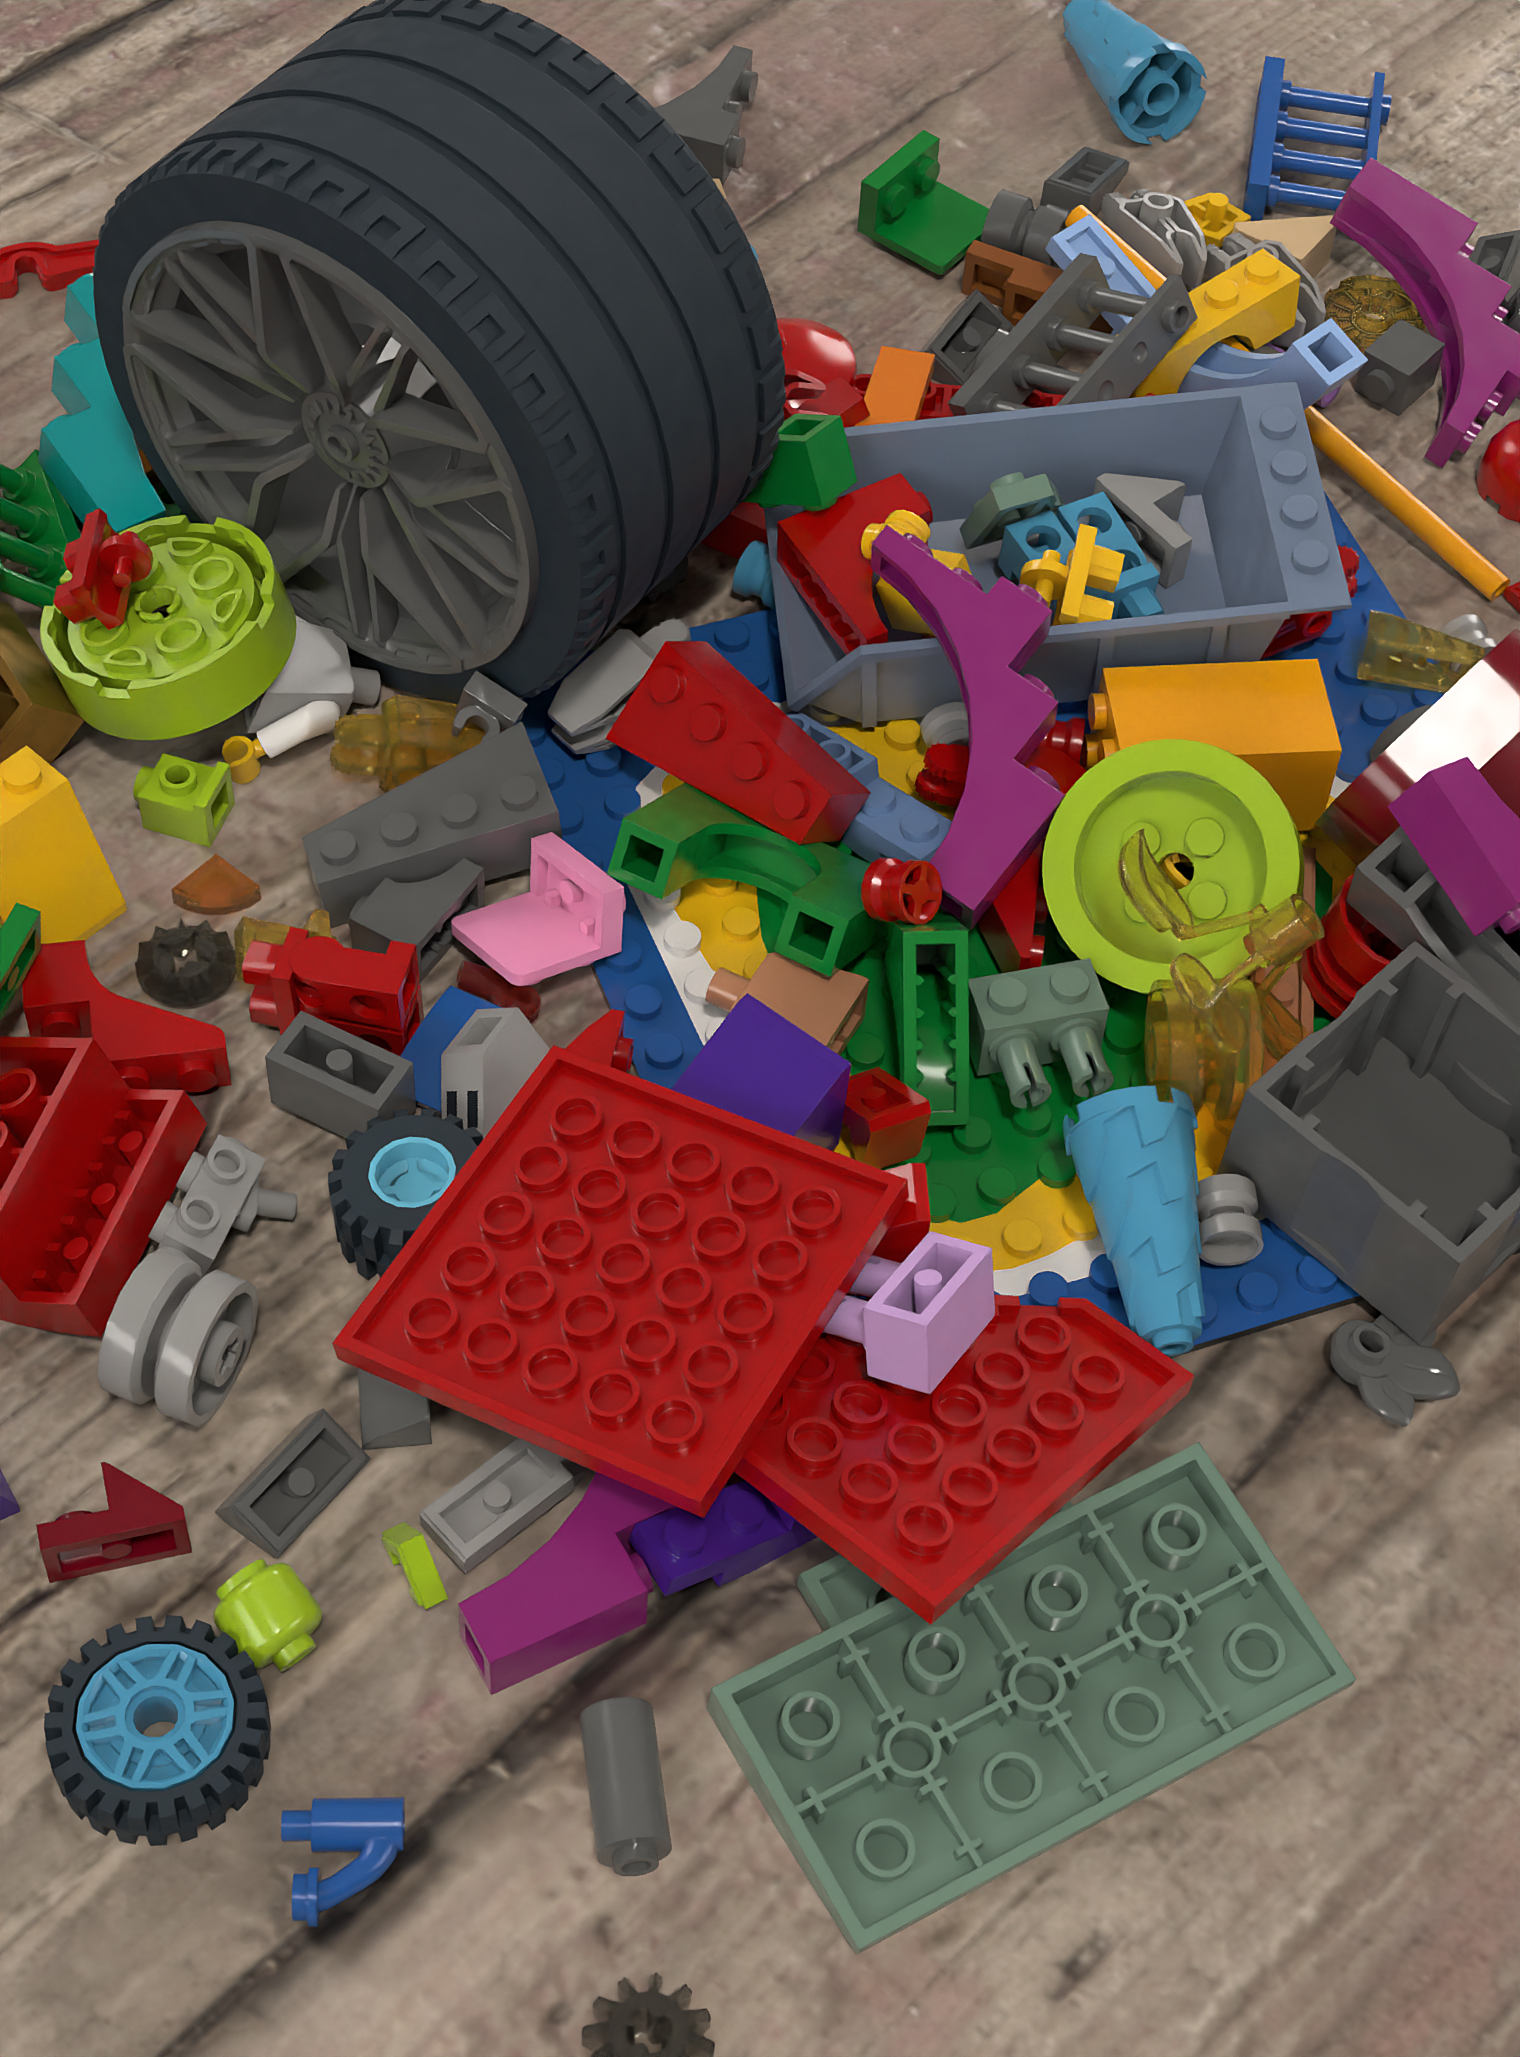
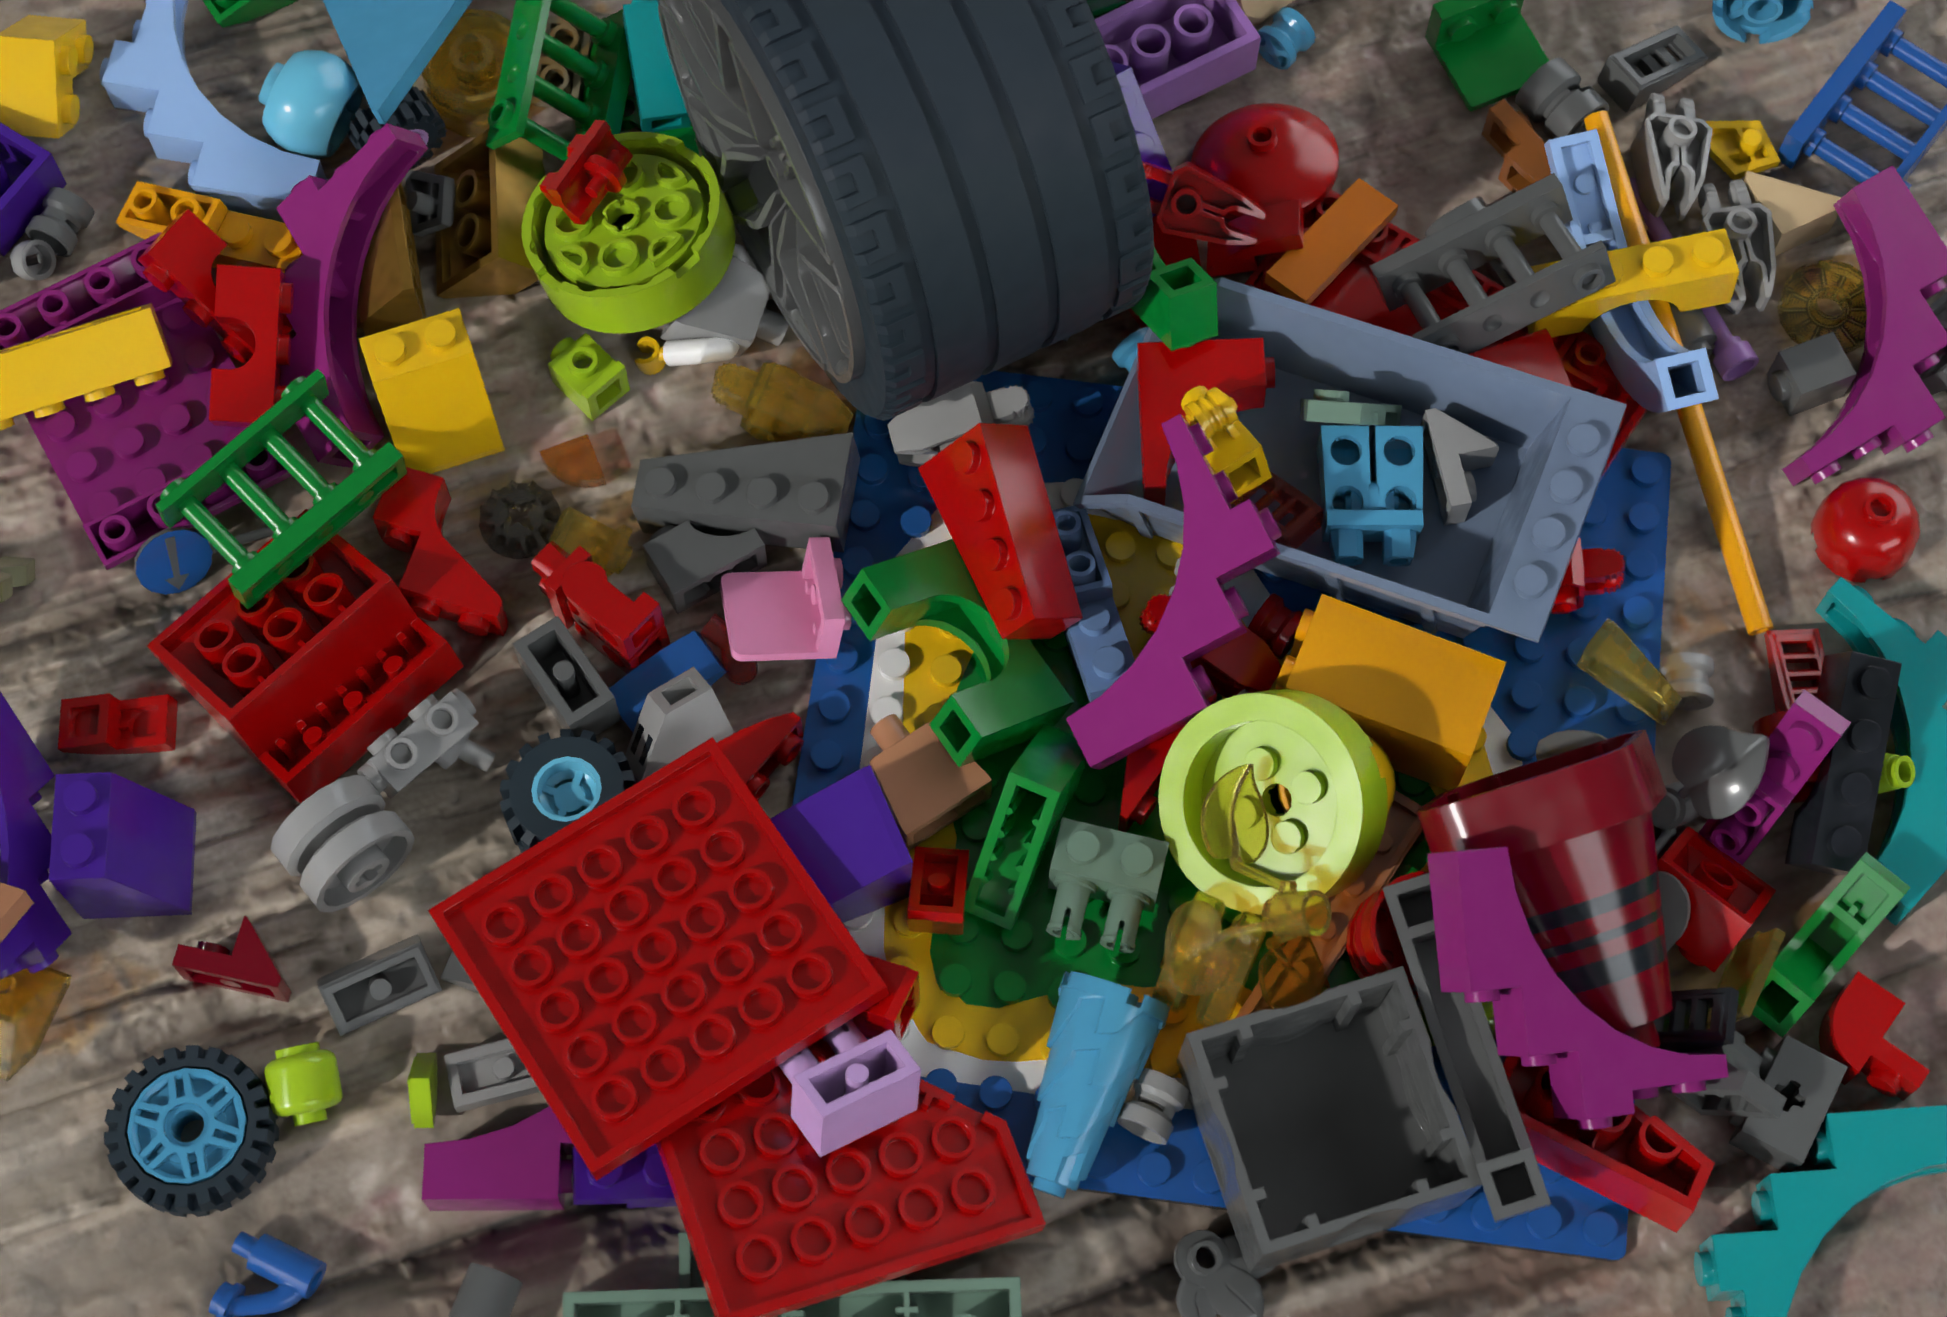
camera: 30 degrees right, 15 degrees up
dark grey tile [451,671,528,743] -> none
red wheel [861,858,942,924] -> none
dark grey slope [919,289,1014,386] -> none
yellow hips [1020,523,1125,626] -> none

